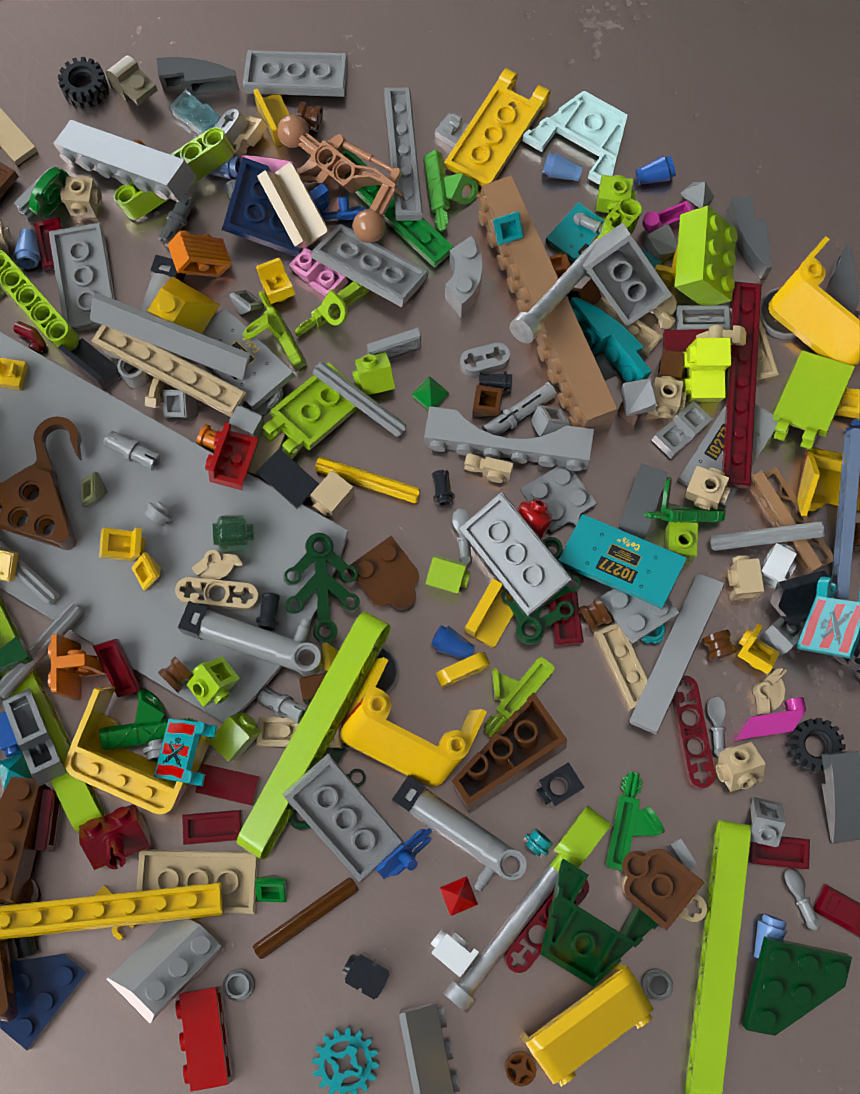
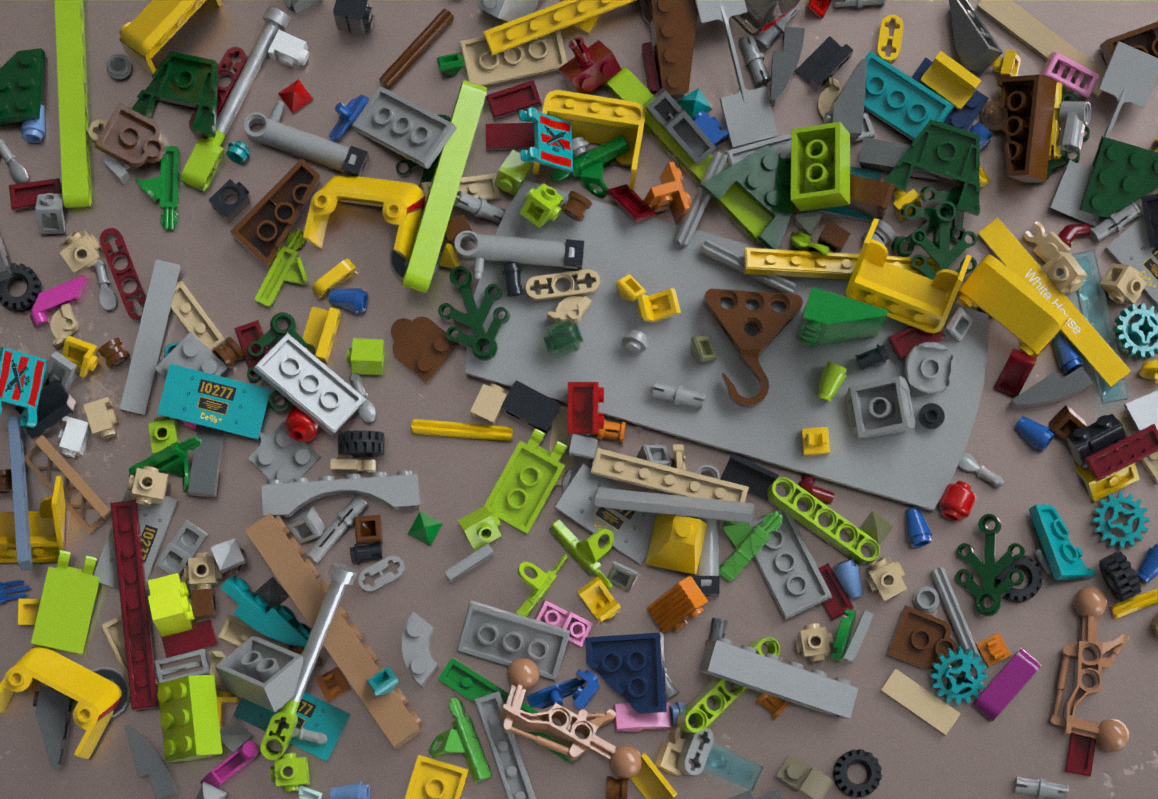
camera: 165 degrees right, 5 degrees up
tan panel [257,163,329,248] -> none
light grey axle [313,362,406,437] -> none
black pin [432,470,455,507] -> none
tan piece [696,325,746,346] -> none
light grey axle [710,521,825,551] -> none
none -> black tyre [338,430,385,457]
none -> bright green piece [719,511,783,582]

